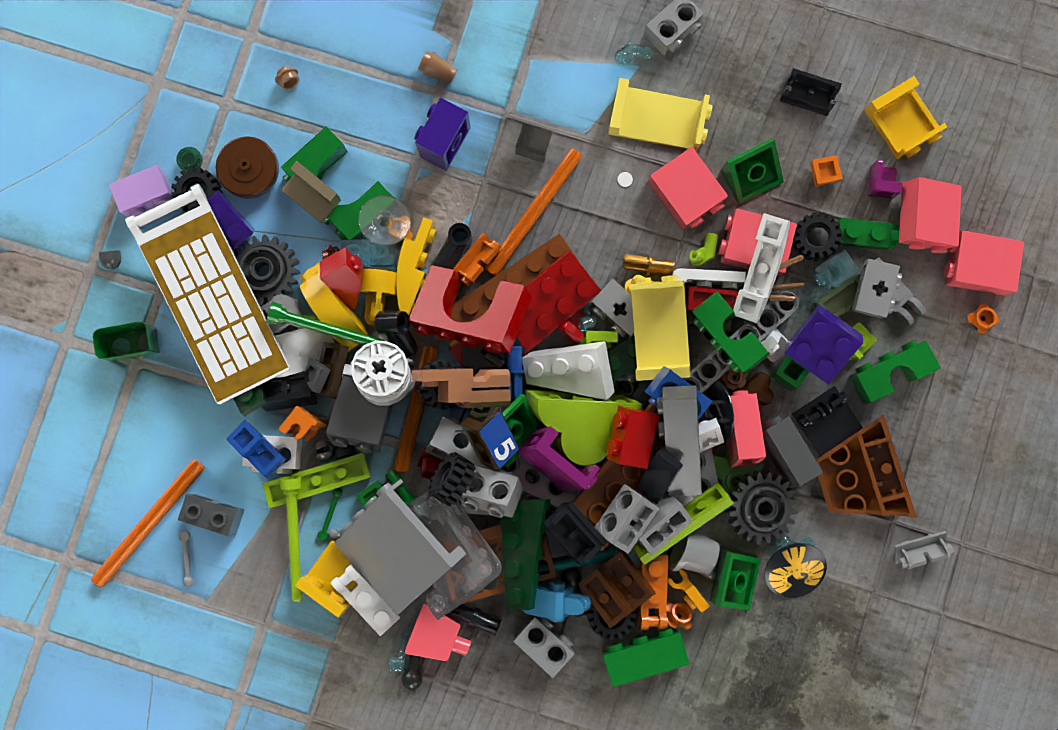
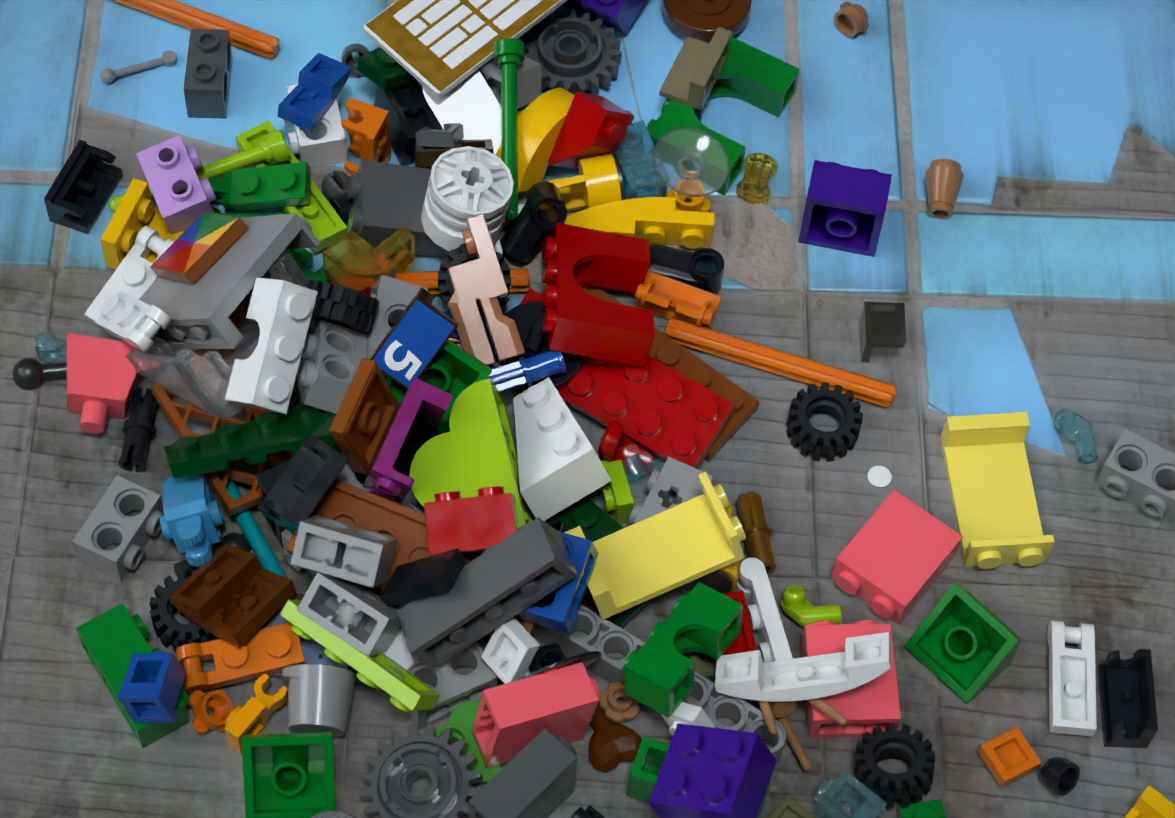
camera: 70 degrees right, 25 degrees down
none -> black hinge [44,140,123,234]
none -> white plate [95,291,172,352]
none -> blue brick [118,651,186,723]
none -> lavender brick [136,135,217,235]
none -> tile [150,212,248,285]
none -> green hinge [208,162,311,212]
none -> white arch [225,278,318,414]
none -> clear yellow brick [322,226,415,292]
none -> dark orange tile [329,358,399,475]
none -> dark grey hinge [341,43,370,76]
none -> clear yellow bush [736,153,778,204]
none -> black tyre [786,382,863,462]
none -> black hinge [1041,756,1080,796]
none -> white plate [1047,620,1097,737]

